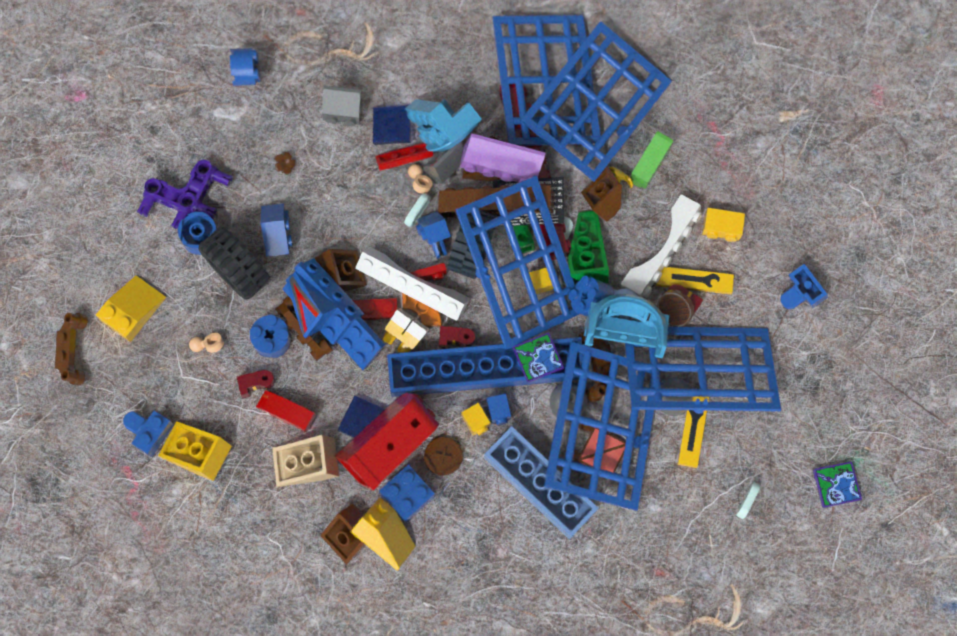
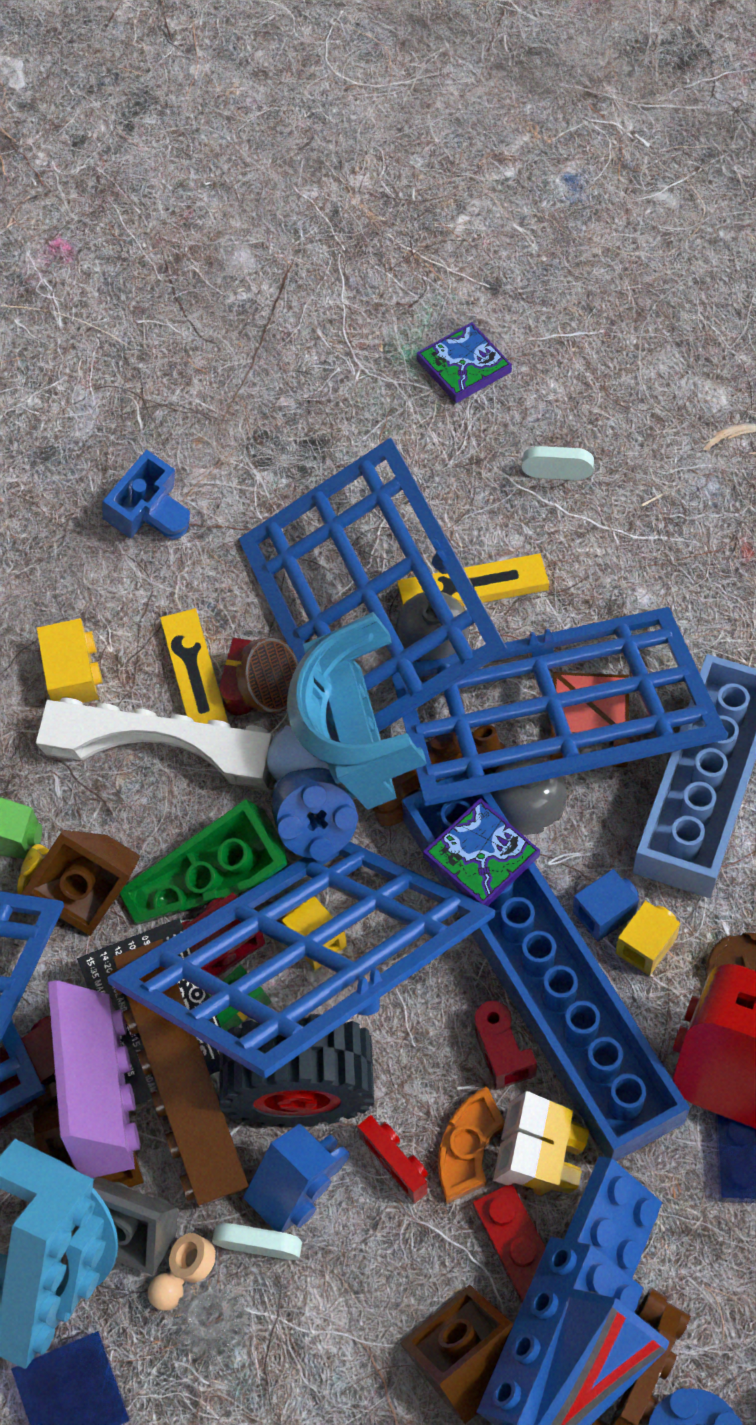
camera: 105 degrees left, 15 degrees down
white arch [356,247,470,321] -> none
red tile [375,143,434,171] -> none

